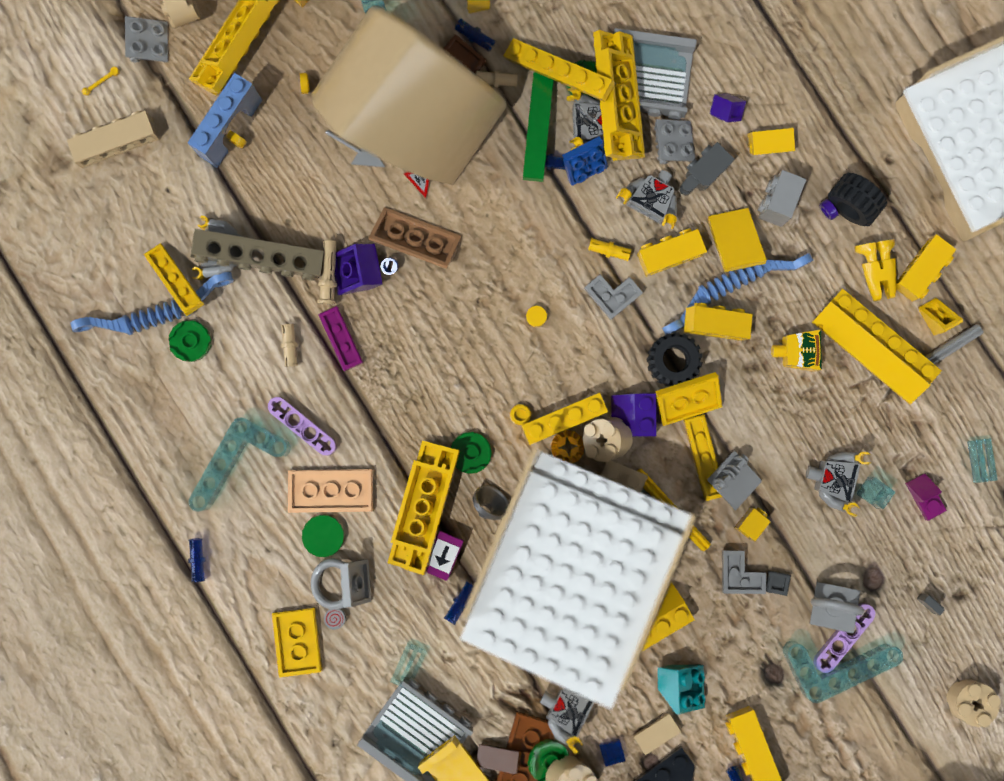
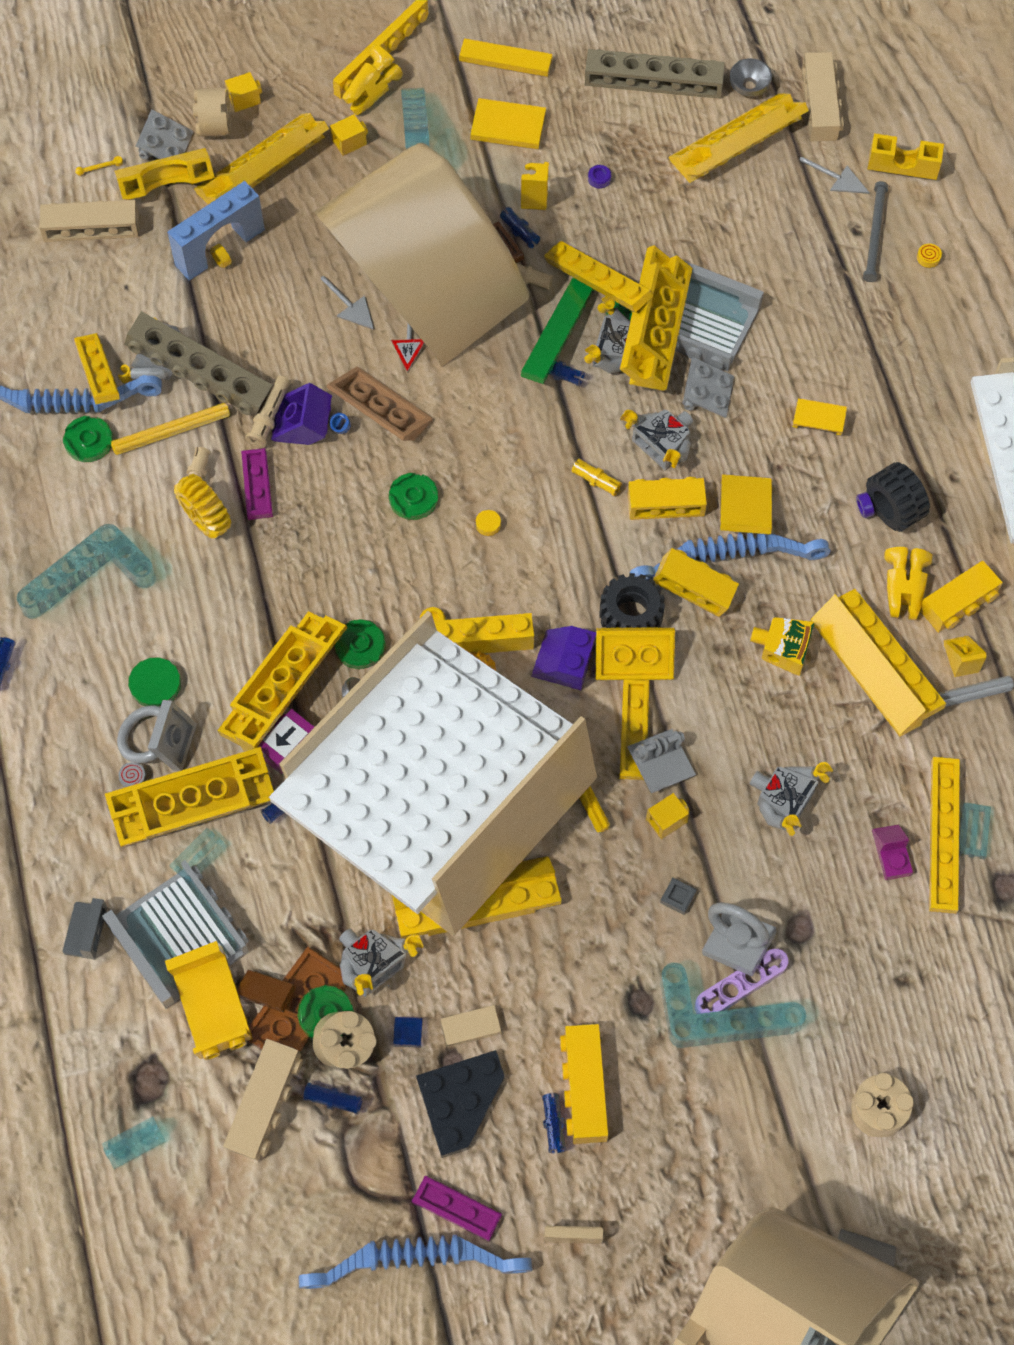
camera: 20 degrees right, 20 degrees down
lavender beam [268,397,337,456] -> none
yellow tile [272,607,322,678] -> none
light nougat tile [288,469,373,513] -> none
yellow tile [300,73,310,94] -> none
blue tile [562,136,608,186] -> none
tan brick [583,417,633,462] -> none
light grey plate [584,274,643,320] -> none
teal slope [657,664,706,714] -> none
dark grey hinge [679,142,735,196] -> none
dark purple panel [710,93,746,122] -> none
light grey plate [722,550,766,594] -> none
light grey brick [758,170,806,227] -> none
clear light blue panel [857,477,895,509] -> none
dark grey tile [917,593,945,616] -> none
none -> dark grey panel [62,898,108,960]
none -> yellow slope [105,747,274,847]
none -> yellow axle [111,403,230,455]
none -> yellow arch [114,148,215,200]
none -> yellow gear [174,474,231,539]
none -> green tile [389,473,438,520]
none -> yellow plate [929,757,960,914]

